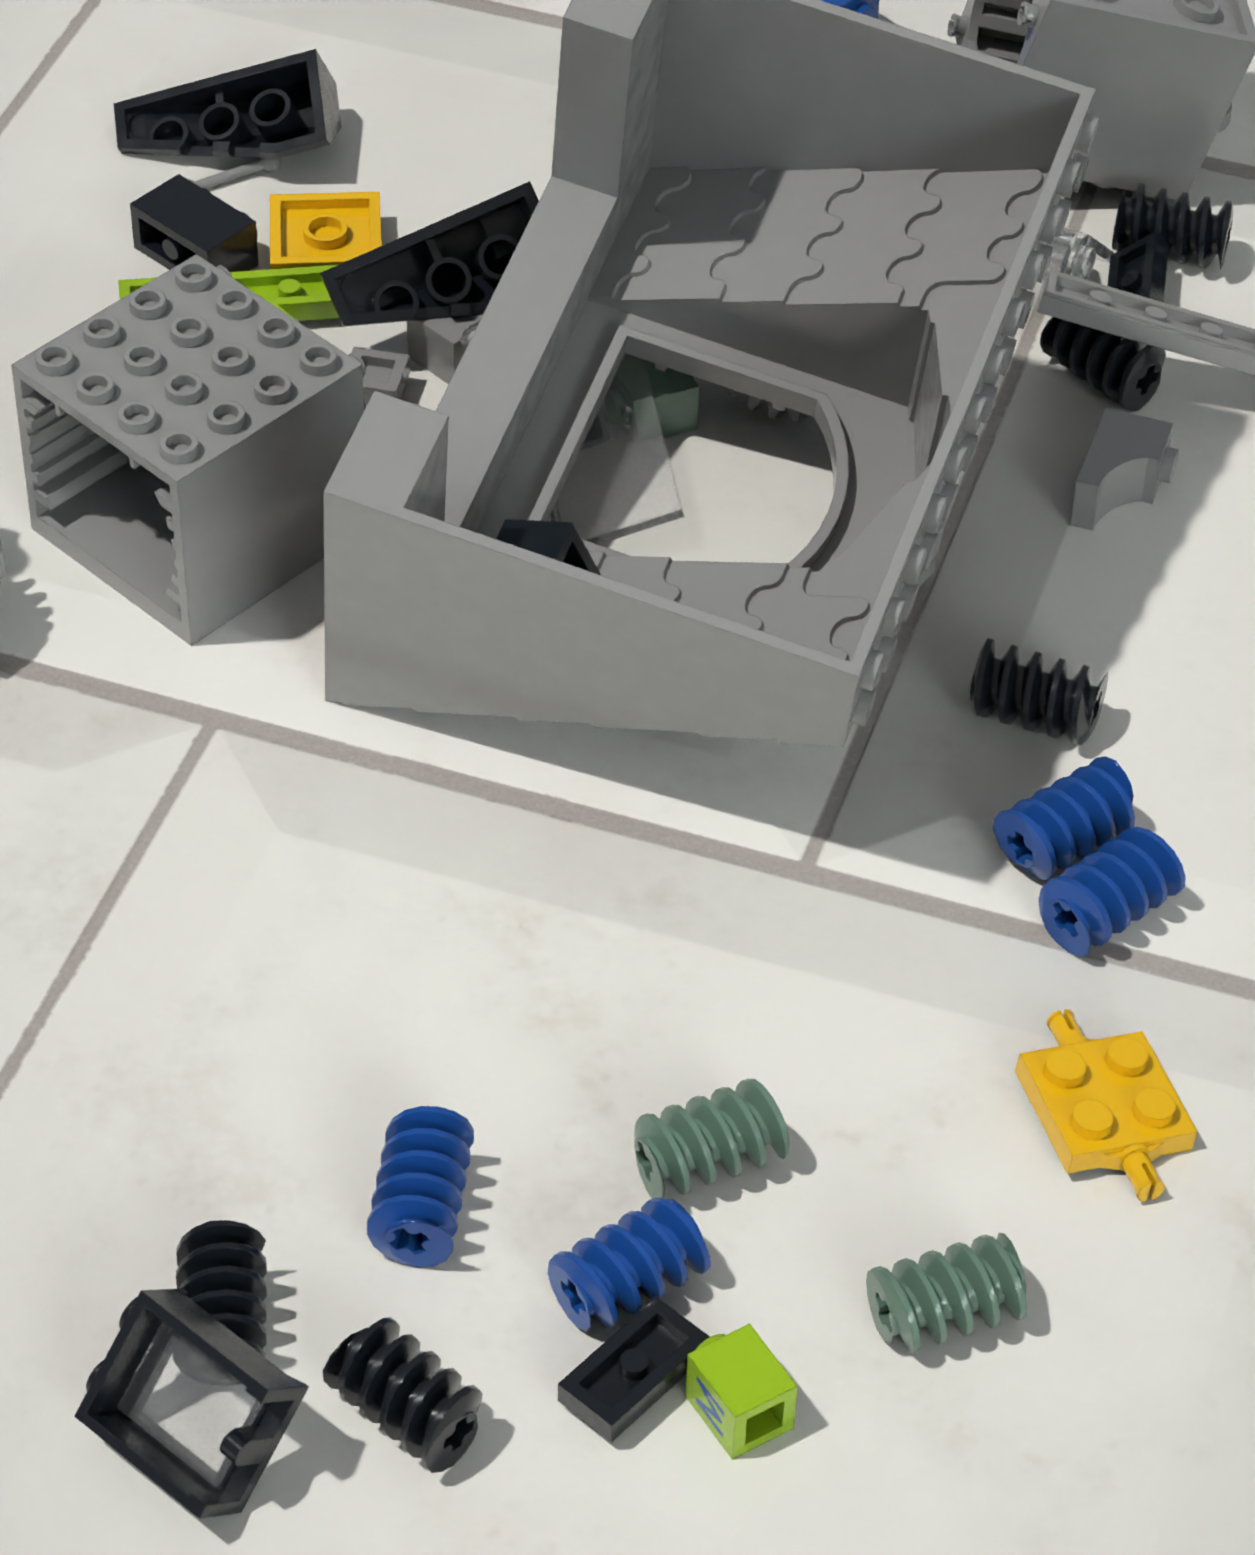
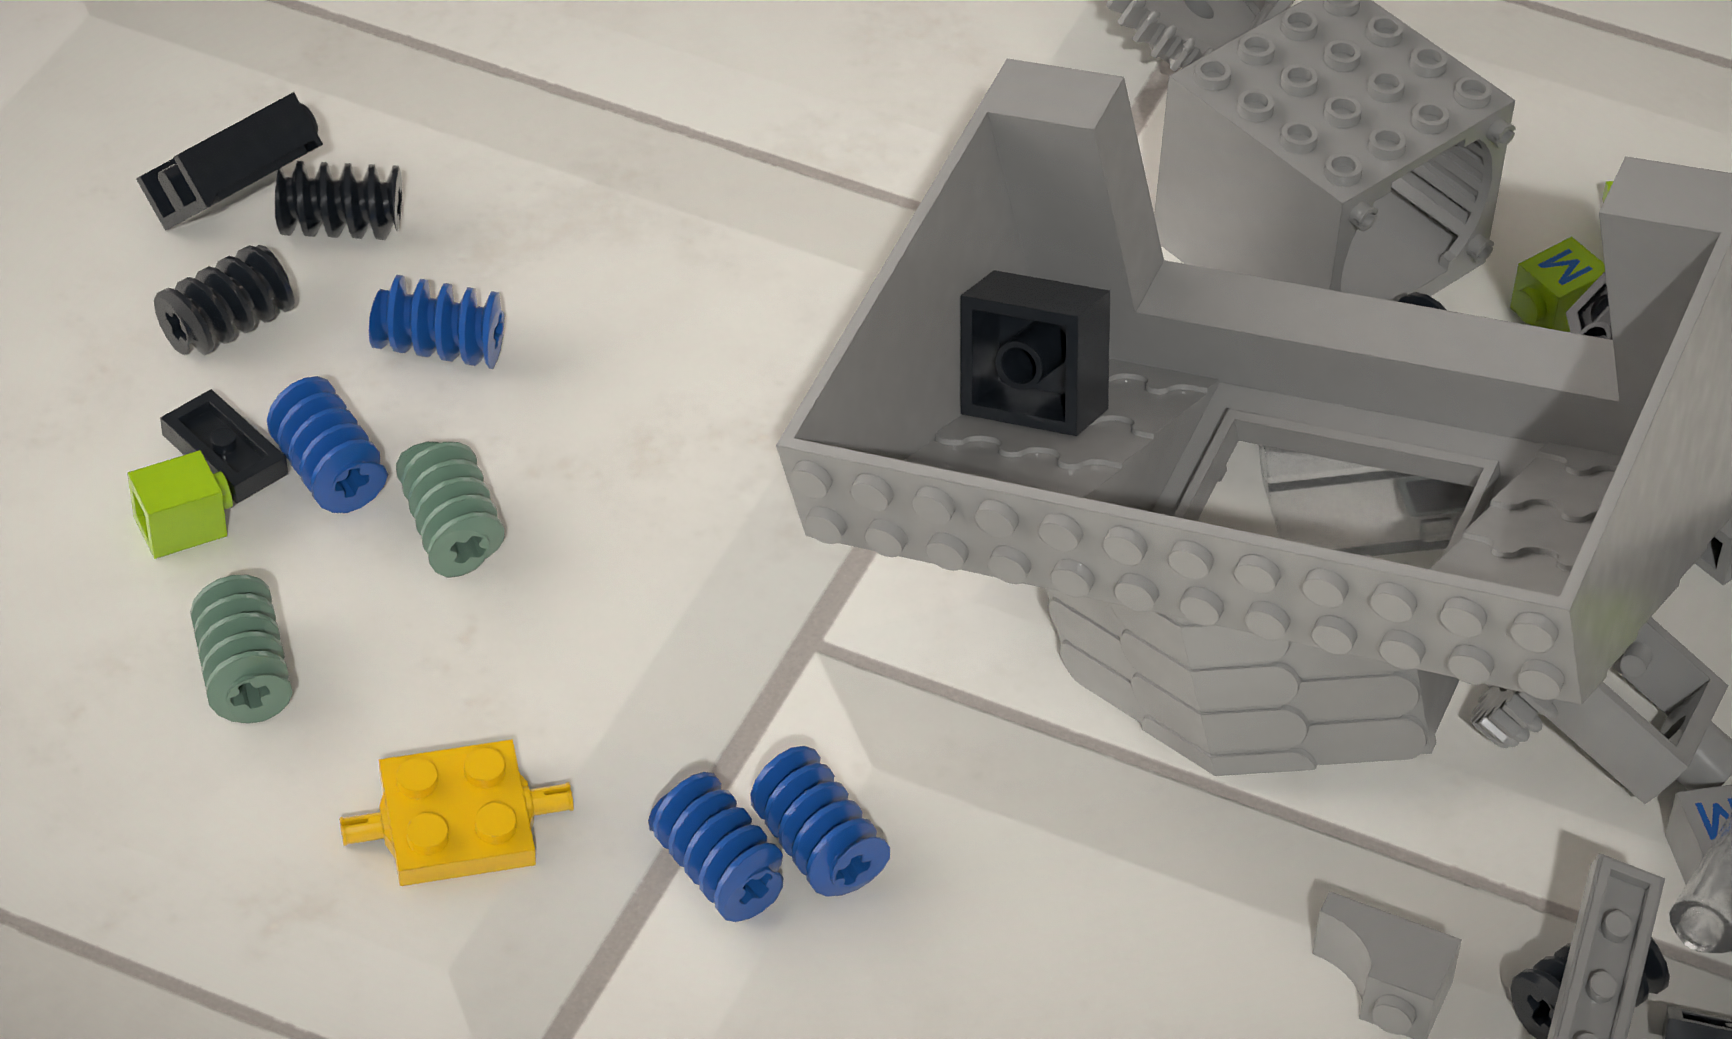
camera: 95 degrees right, 0 degrees up
black piece [970,638,1108,745] -> none

